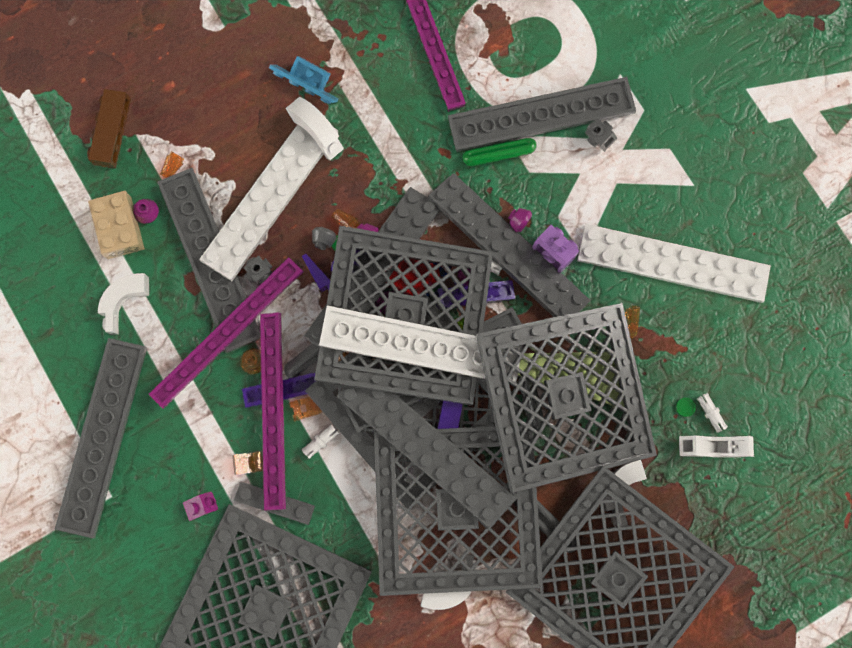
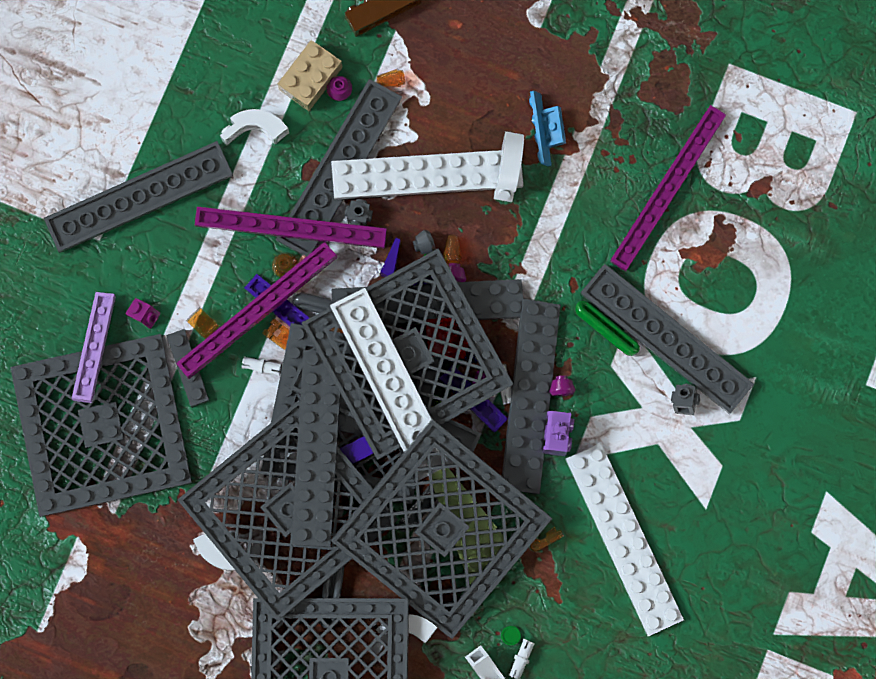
camera: 55 degrees right, 0 degrees up
none -> lavender plate [72,292,116,403]

